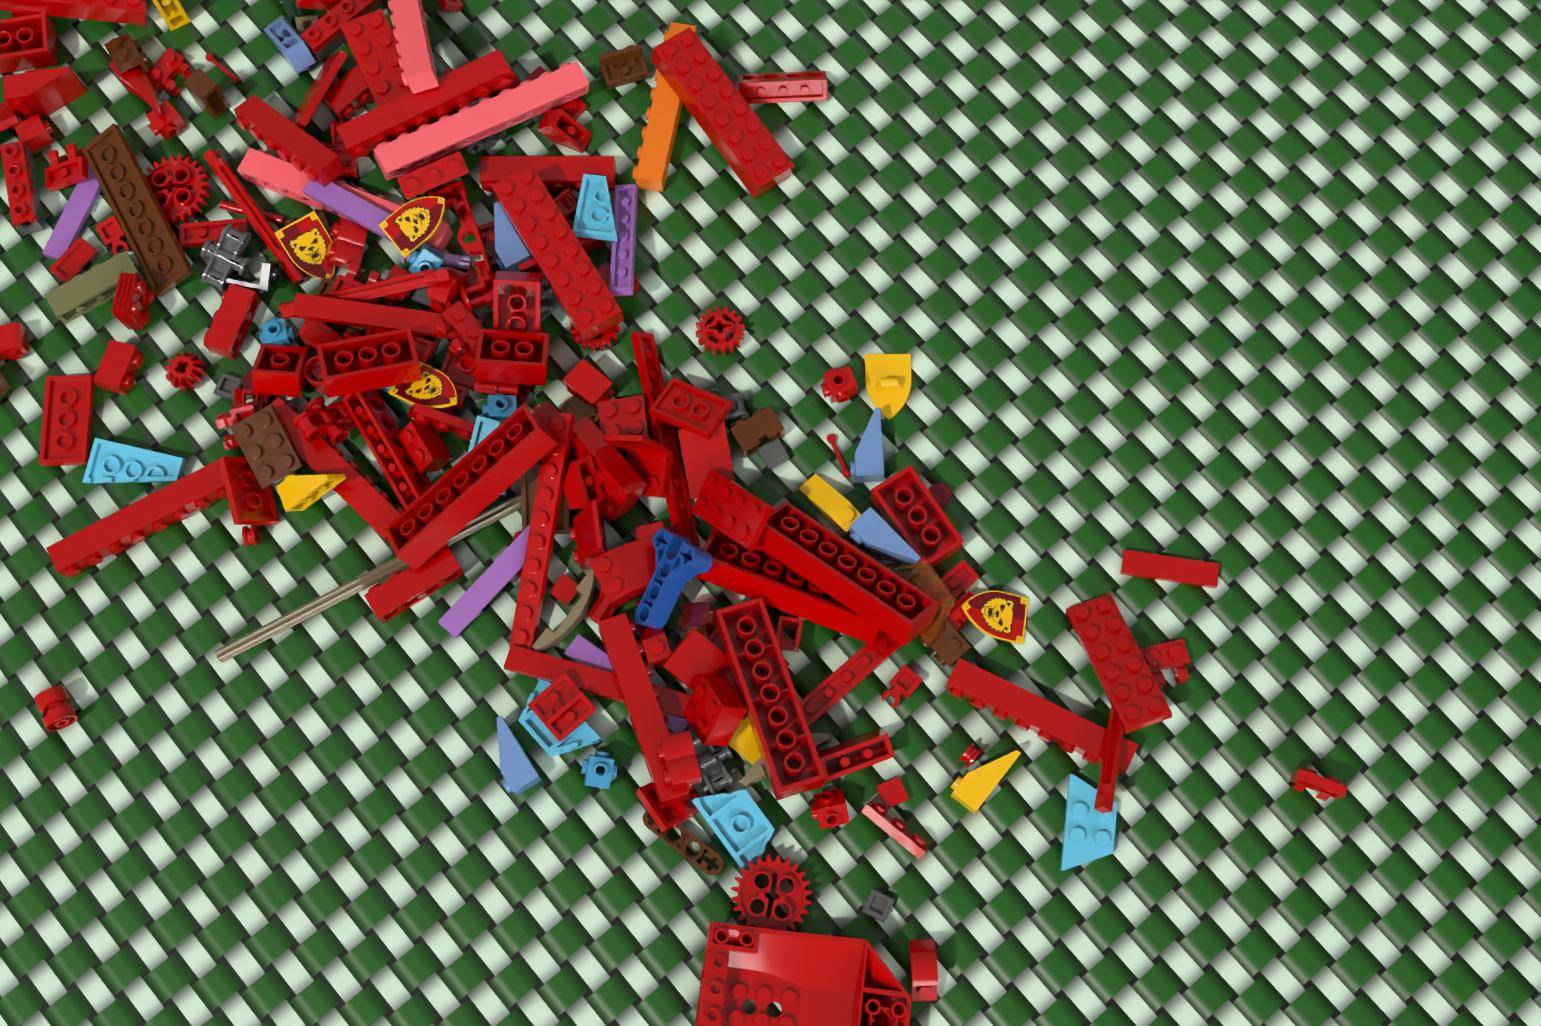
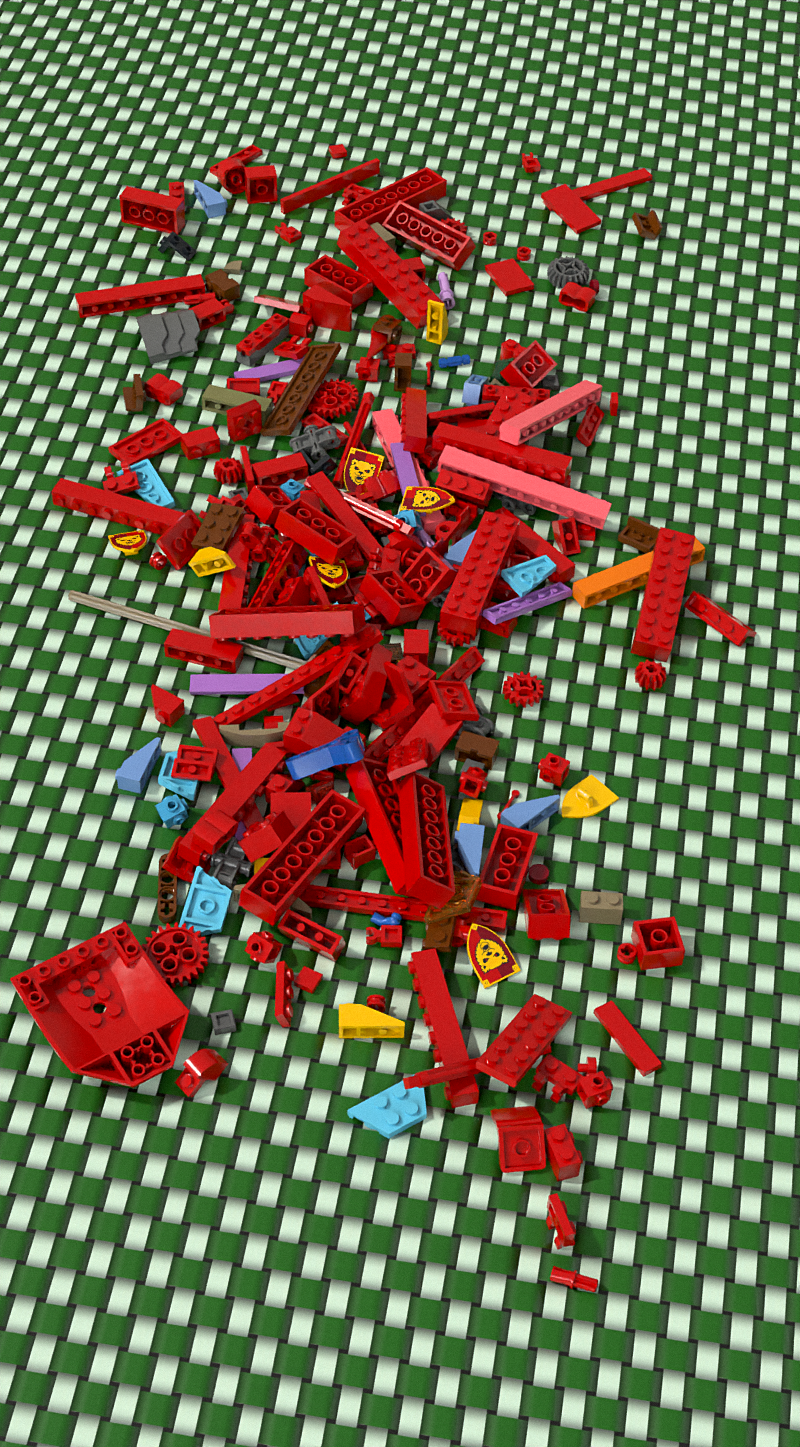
camera: 45 degrees right, 25 degrees down
none -> red plate [103,460,141,495]
none -> shield [108,530,147,556]
none -> red slope [151,684,185,727]
none -> red tile [240,446,255,494]
none -> blue arm [370,912,402,927]
none -> blue axle [438,354,470,368]
none -> red brick [459,766,489,799]
none -> red piece [491,1106,546,1173]
none -> red slope [522,889,571,940]
none -> red brick [544,1124,583,1182]
none -> red axle [550,1266,598,1292]
none -> red brick [577,1071,613,1109]
none -> red tile [578,1057,597,1075]
none -> dark tan brick [579,891,623,925]
none -> red bush [617,943,637,964]
none -> red brick [631,916,685,970]
none -> red gear [634,659,667,691]

